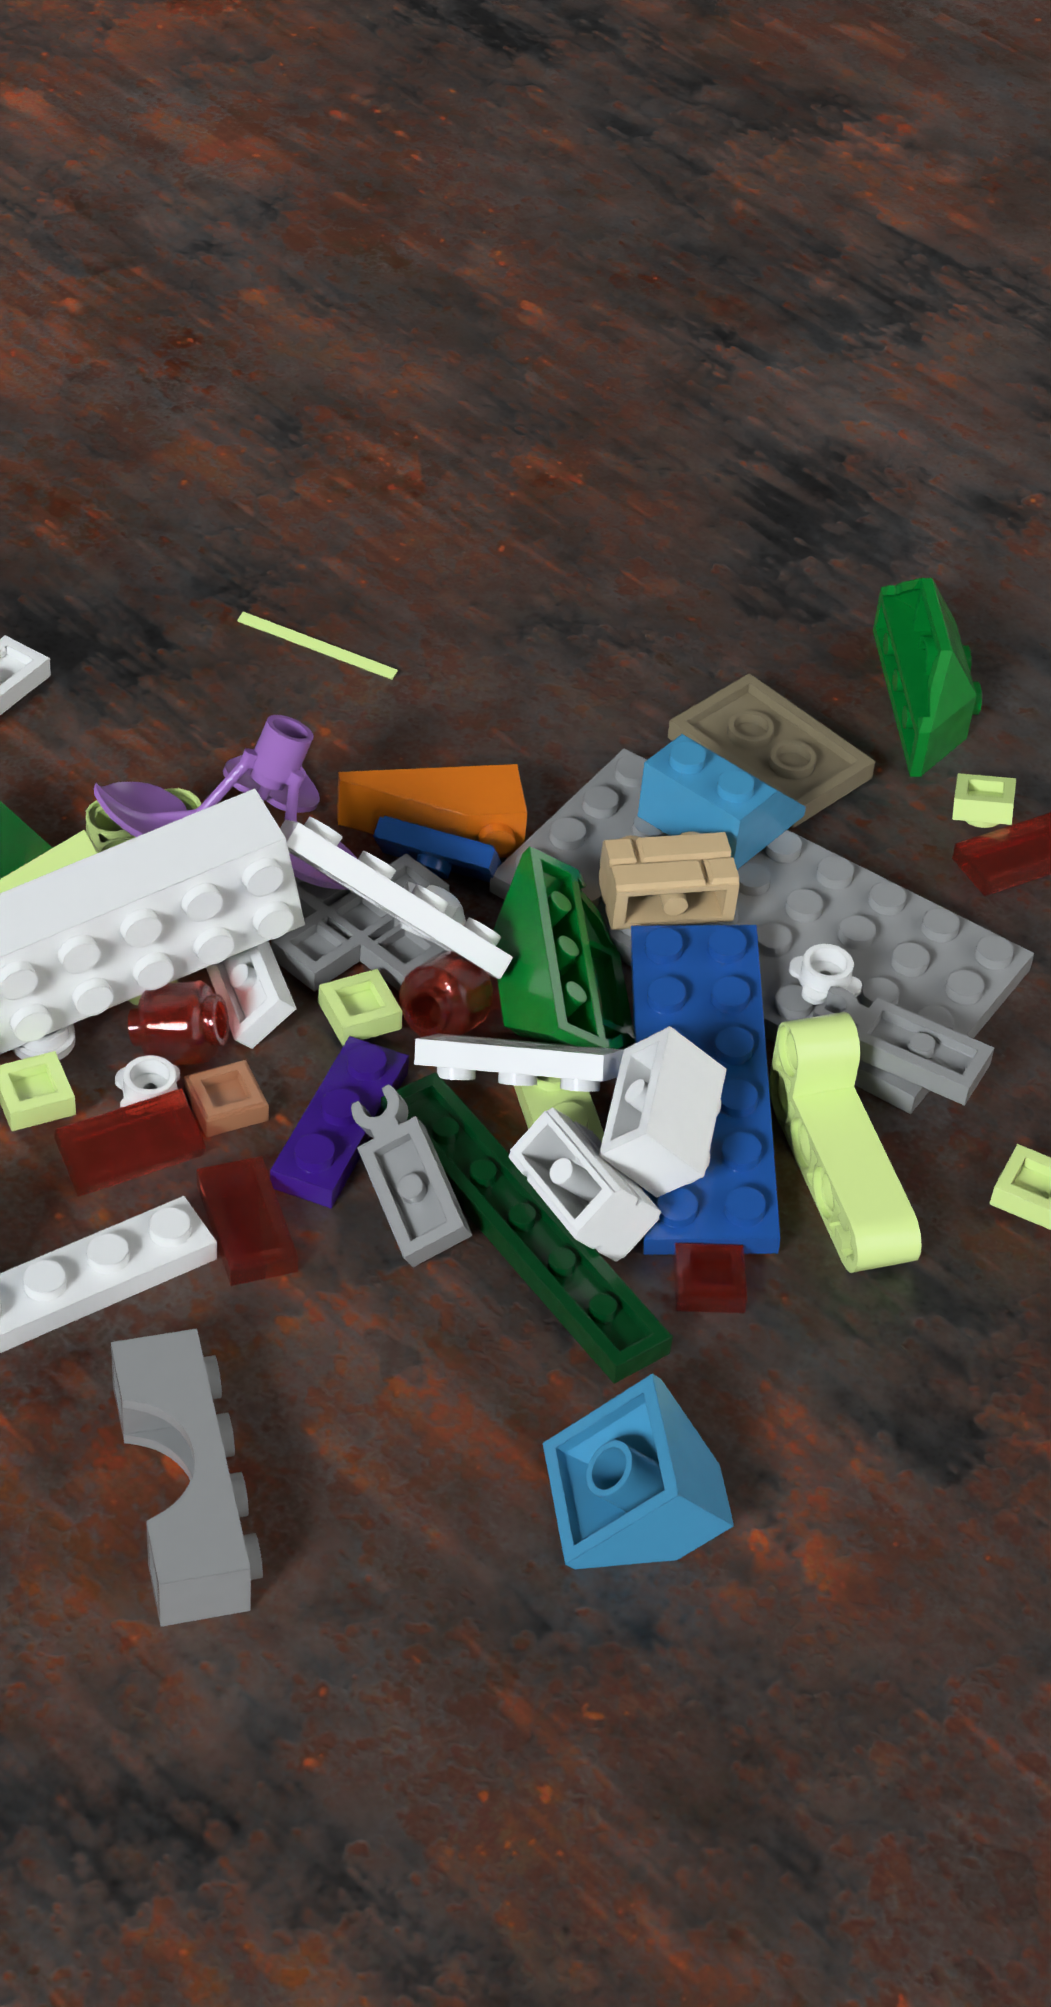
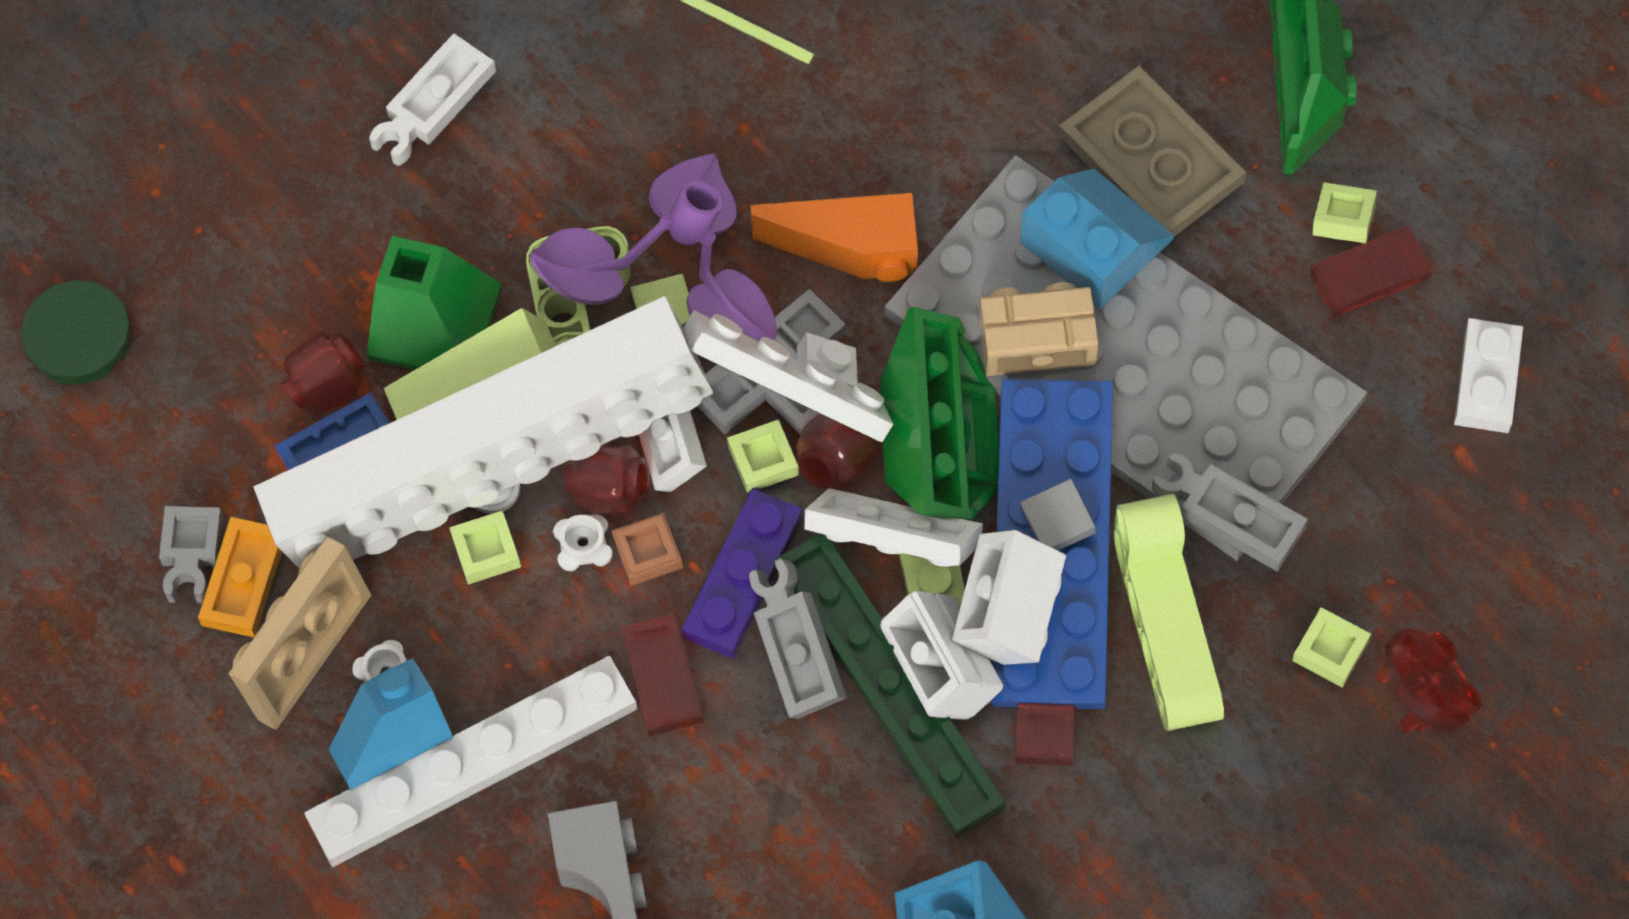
camera: 10 degrees right, 20 degrees up
clear red tile [54,1088,206,1197] -> none
blue plate [373,816,502,883] -> none
white plate [789,944,862,1005] -> none
none -> light grey tile [1020,479,1096,551]

